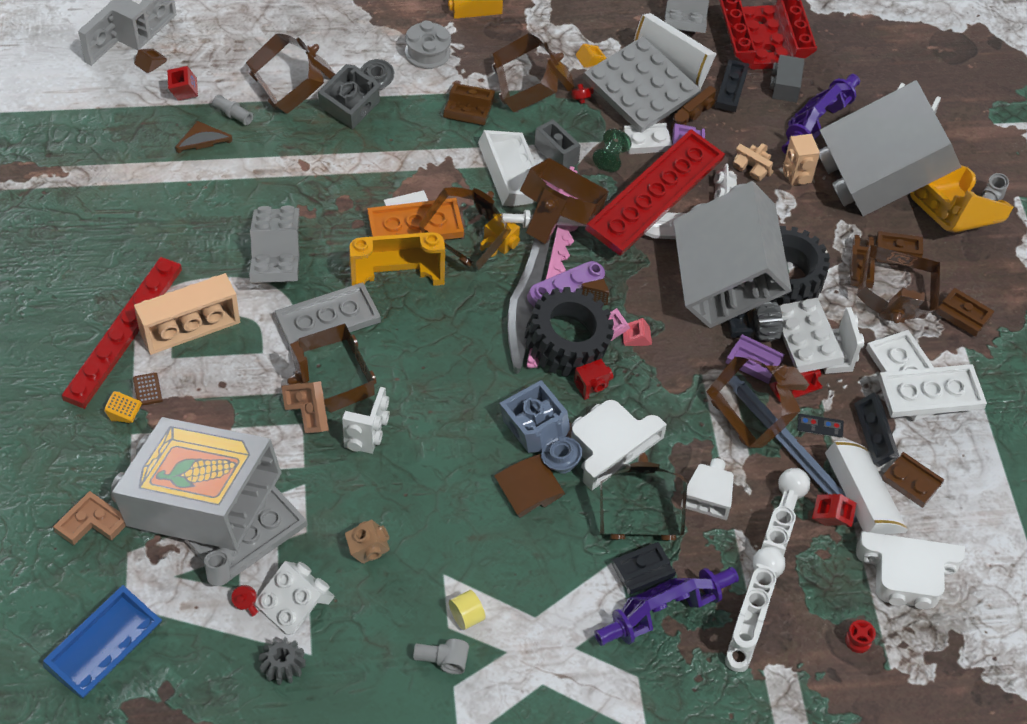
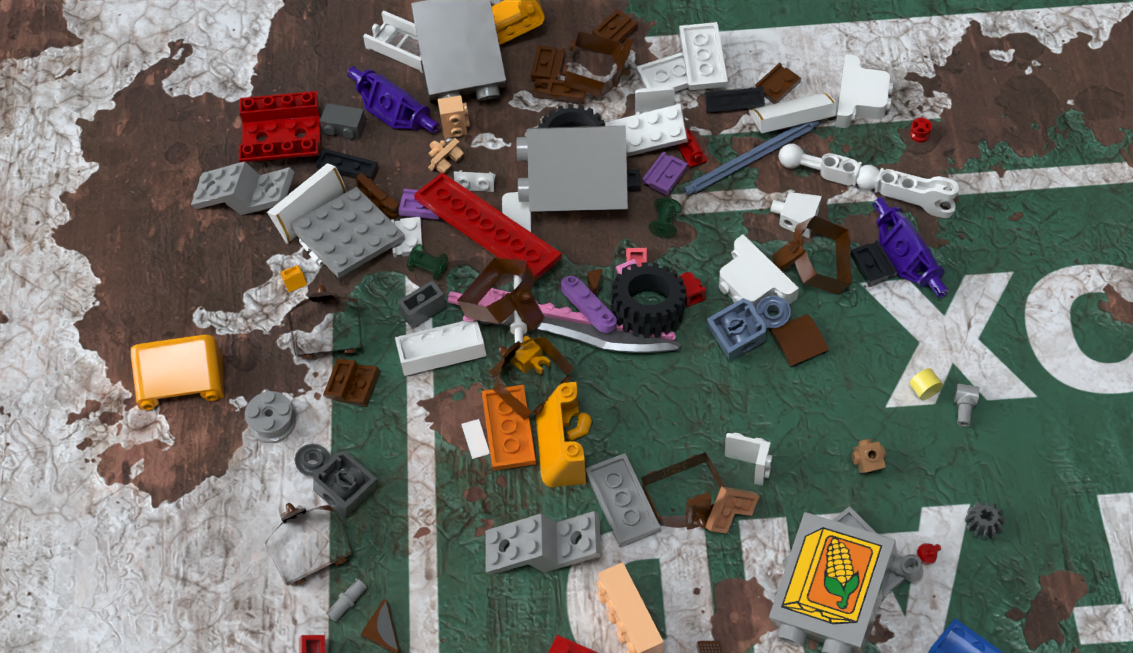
camera: 80 degrees left, 5 degrees up
white bracket [255,561,335,635] -> none
red piece [571,84,594,103] -> none
reddish brown piece [706,357,810,448] -> none
dark grey gear [753,301,783,342] -> none
black sticker [798,414,844,438] -> none
red brick [812,494,857,527] -> none
none -> light orange arm [566,413,592,441]
none -> clear green hose [648,197,682,238]

